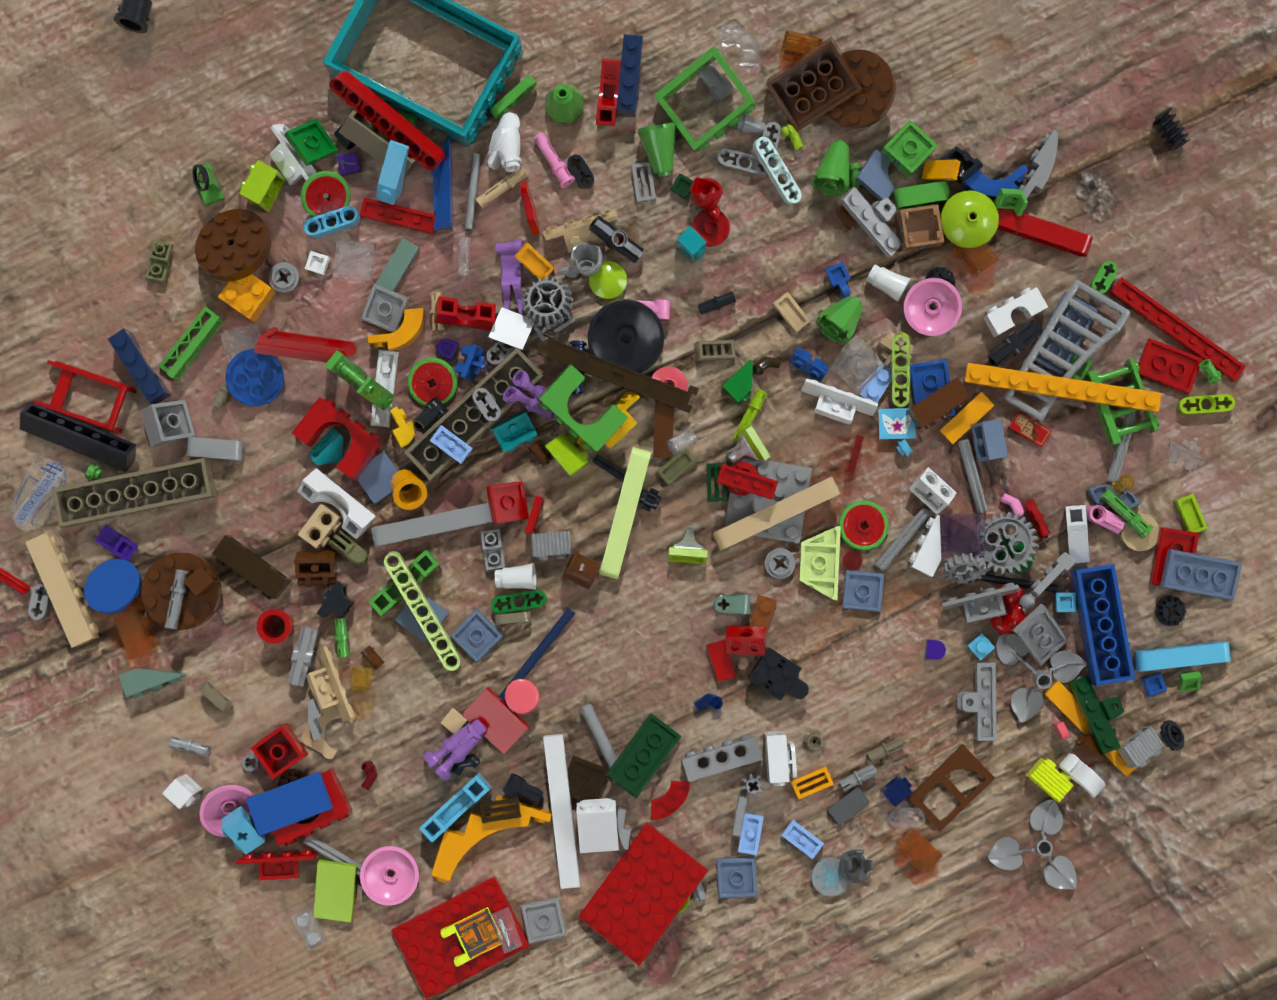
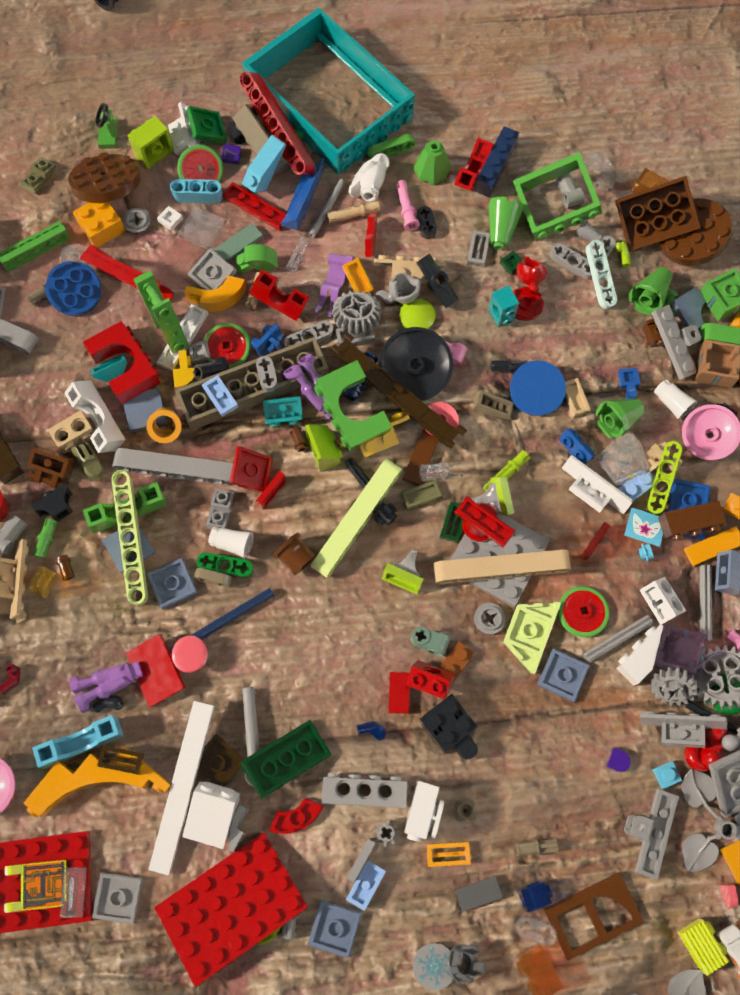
camera: 15 degrees right, 15 degrees down
dark purple tile [437,339,459,361] -> none
tan tile [441,707,467,734] -> none
white sticker [488,308,534,350] -> none
black piece [502,773,544,807] -> none
light grey brick [531,531,572,561] -> none
green slope [722,360,753,404] -> none
dark brown arm [754,357,781,375] -> none
light blue plate [781,819,824,859] -> none
light grey axle [839,764,877,792] -> none
clear red tile [842,551,862,570] -> none
none -> light grey tile [188,340,211,364]
none -> bright green brick [237,244,278,274]
none -> blue tile [510,360,566,416]

